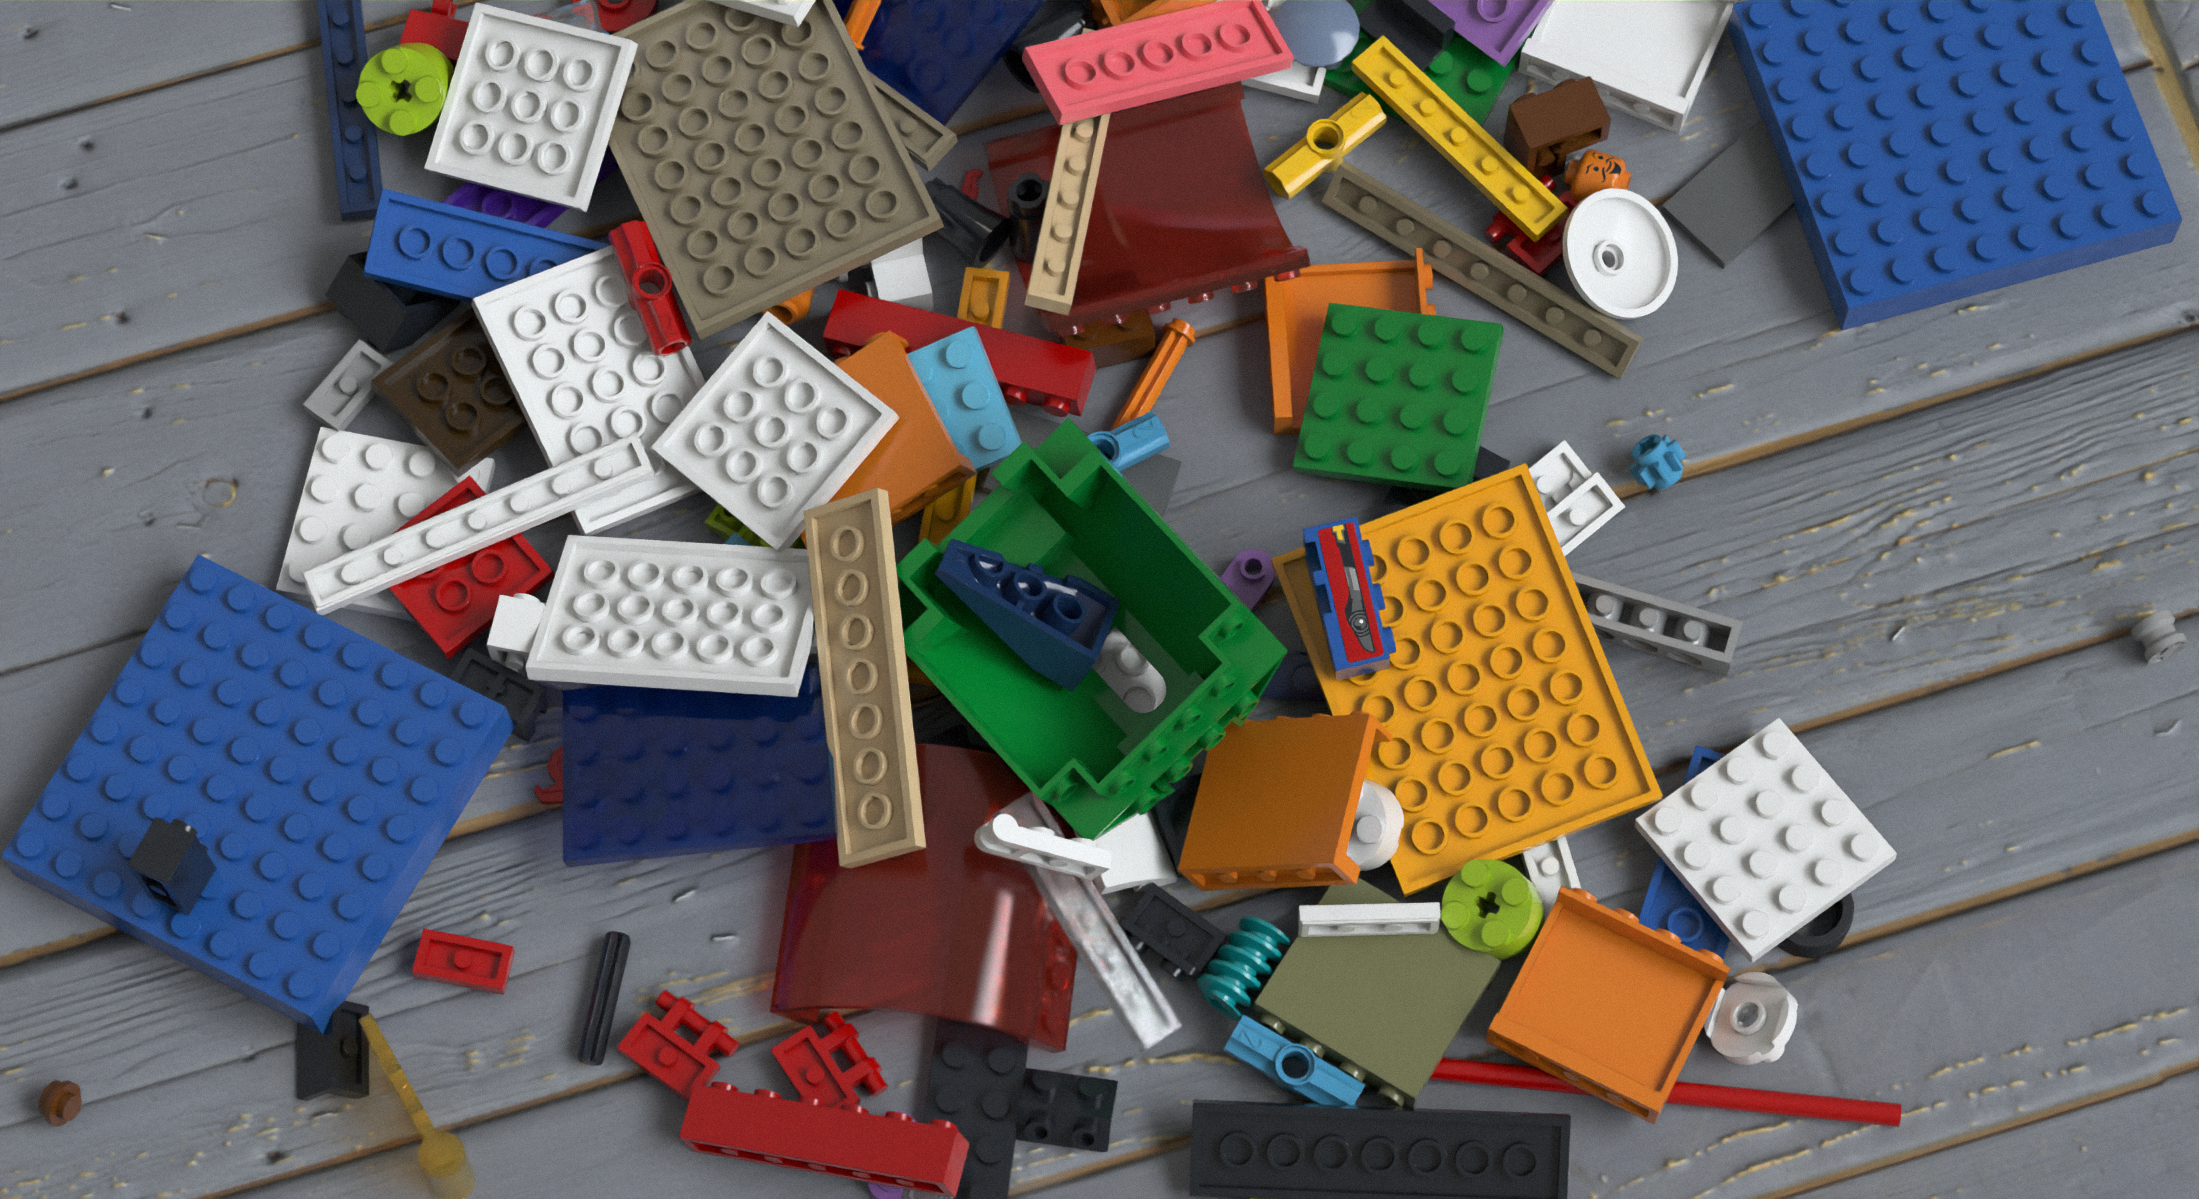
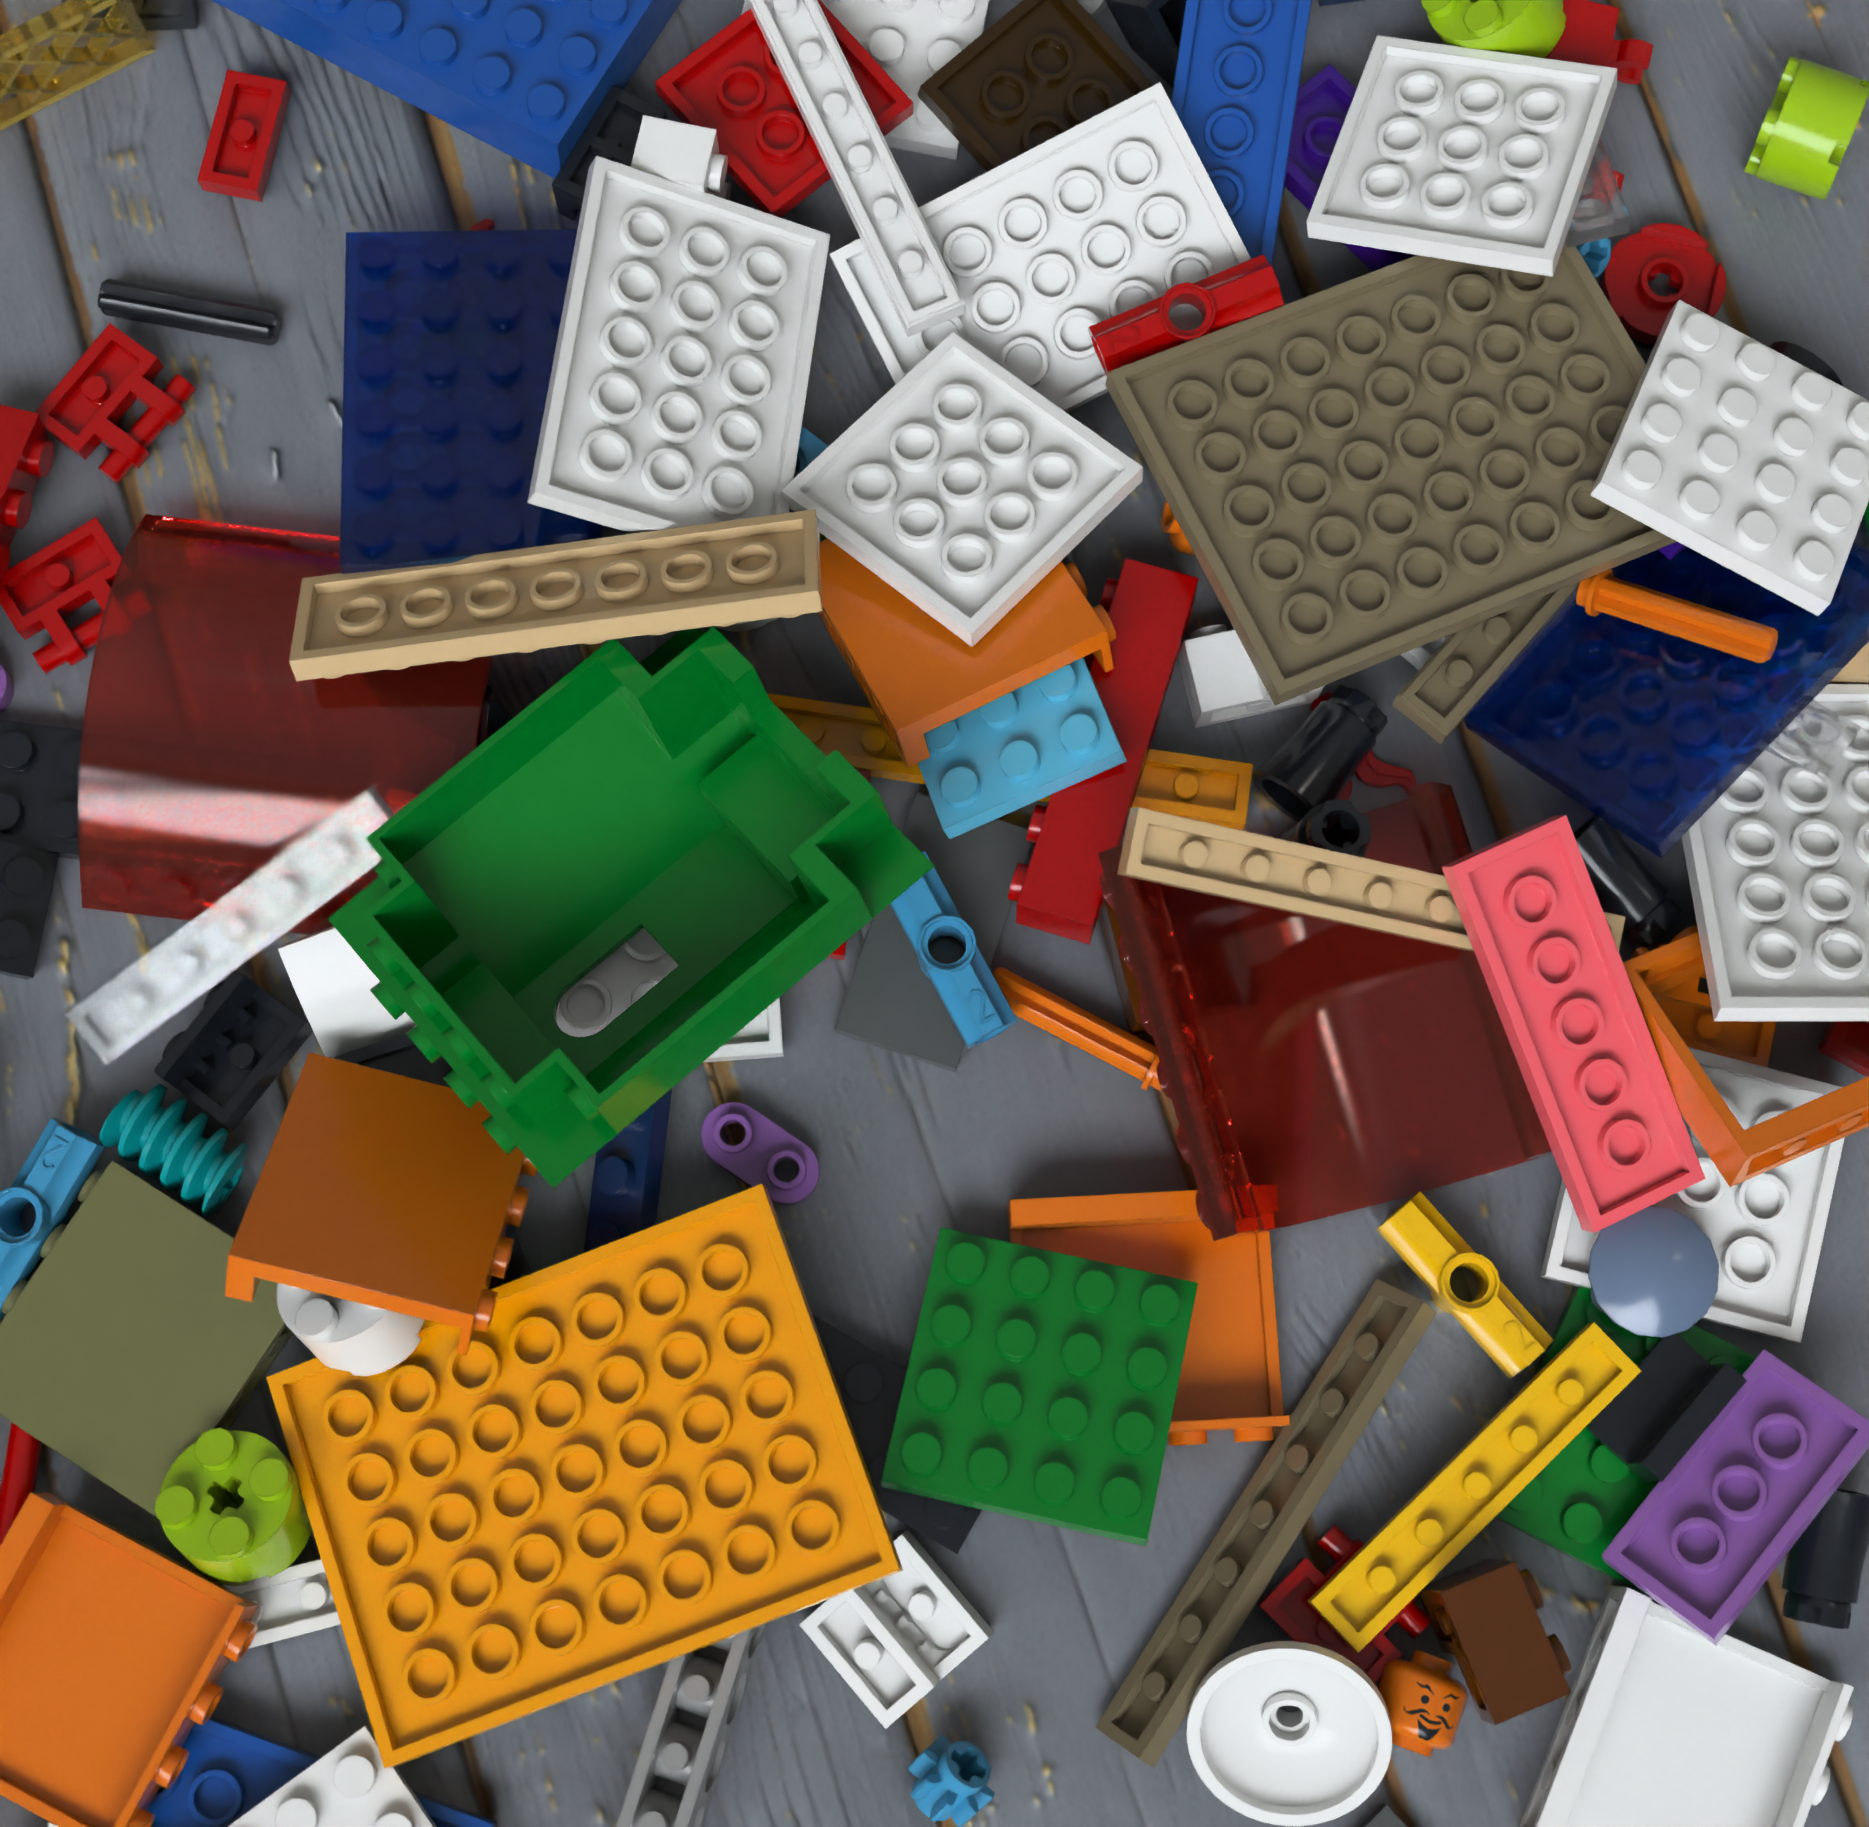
camera: 85 degrees right, 10 degrees up
dark blue wedge [935,539,1121,692] -> none
white plate [974,814,1113,880] -> none
white tile [1298,902,1440,937] -> none
wedge [1303,516,1396,681] -> none

